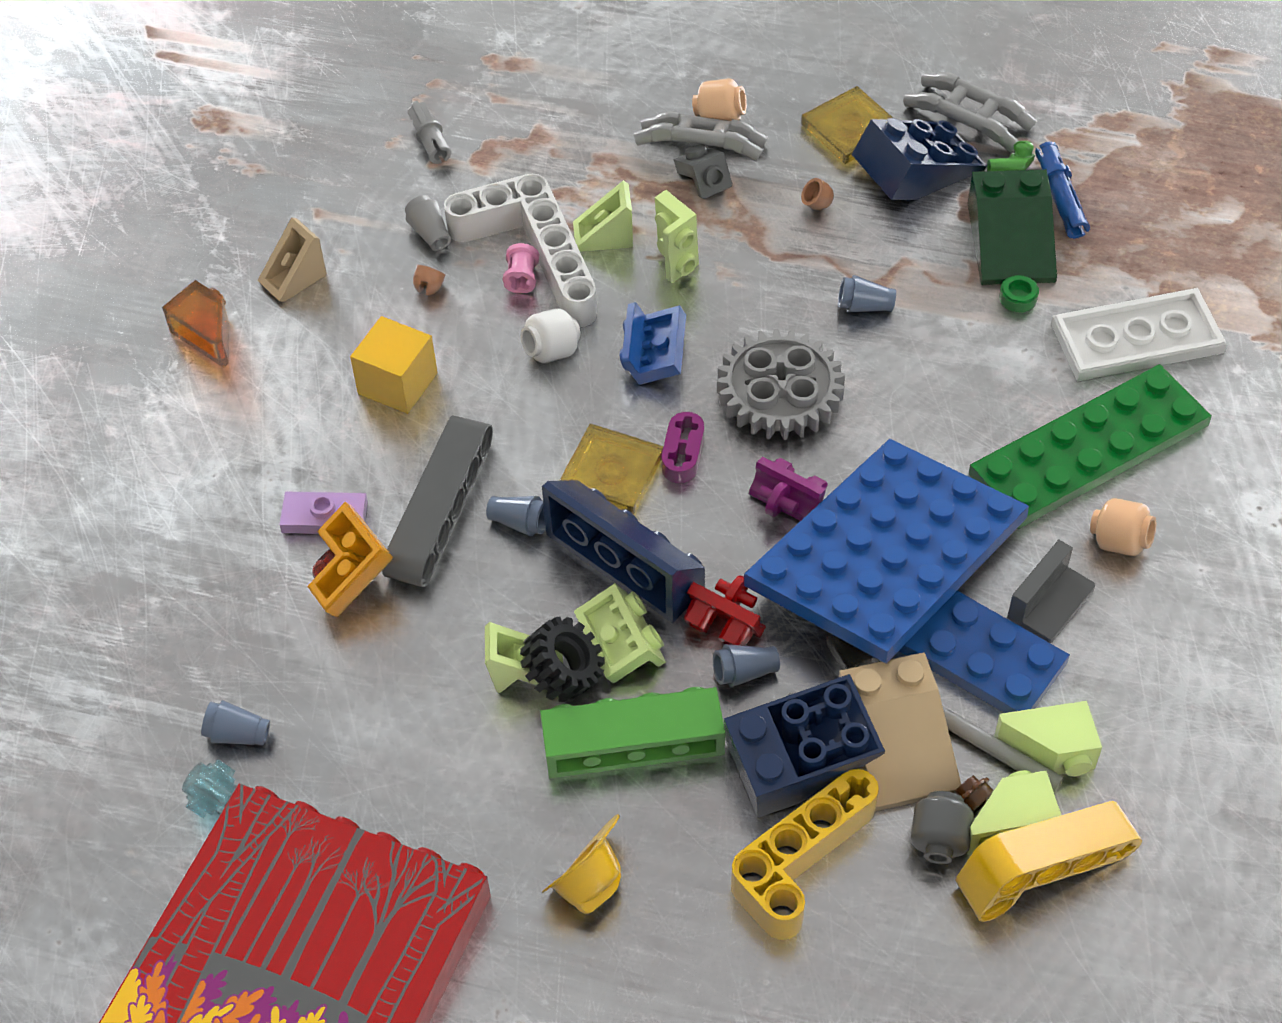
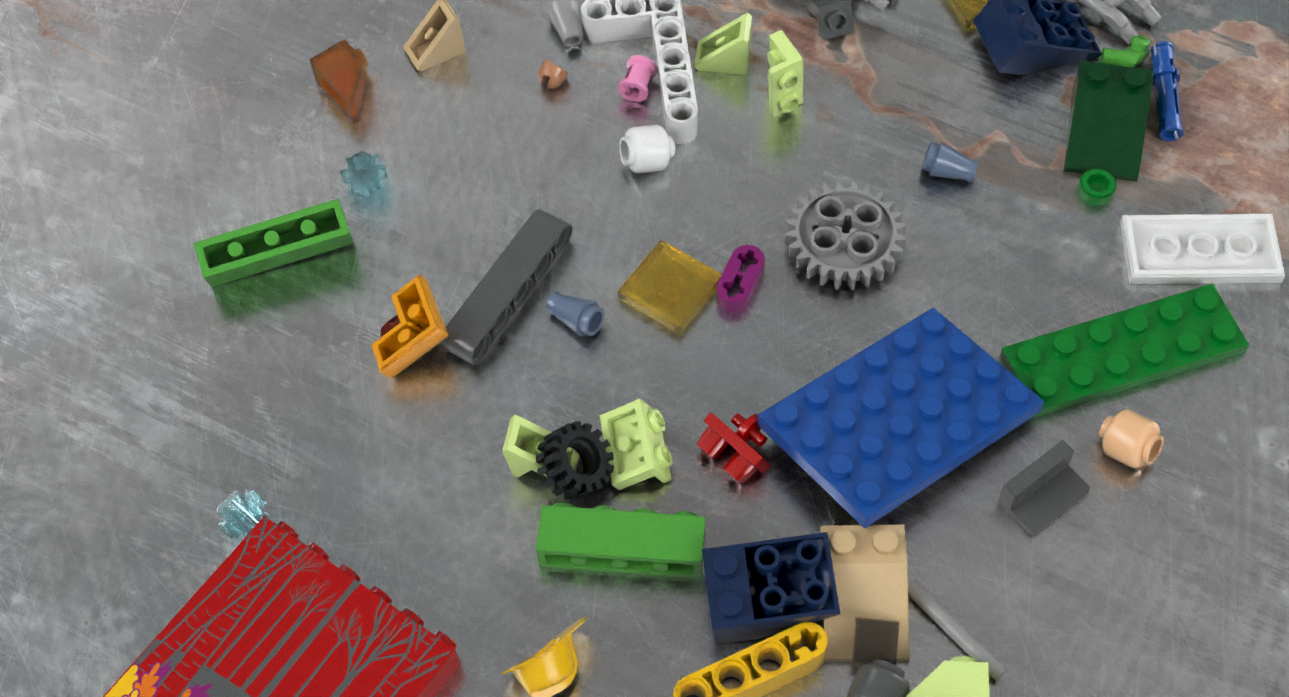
camera: 15 degrees right, 5 degrees up
sand blue cone [201,700,270,746] -> none
lavender plate [279,492,368,534] -> none
yellow head [350,316,438,414] -> none
dark blue slope [542,480,705,623] -> none
blue bracket [620,302,686,385] -> none
sand blue cone [713,644,780,688] -> none
magenta hips [748,456,828,521] -> none
nougat hinge [801,178,834,210] -> none
blue plate [899,591,1070,713] -> none
reddish brown plate [954,775,994,815] -> none
yellowish green slope [994,701,1102,776] -> none
none -> bright green brick [193,198,354,287]
none -> clear light blue gear [340,151,388,197]
none -> clear smoke tile [852,617,899,665]

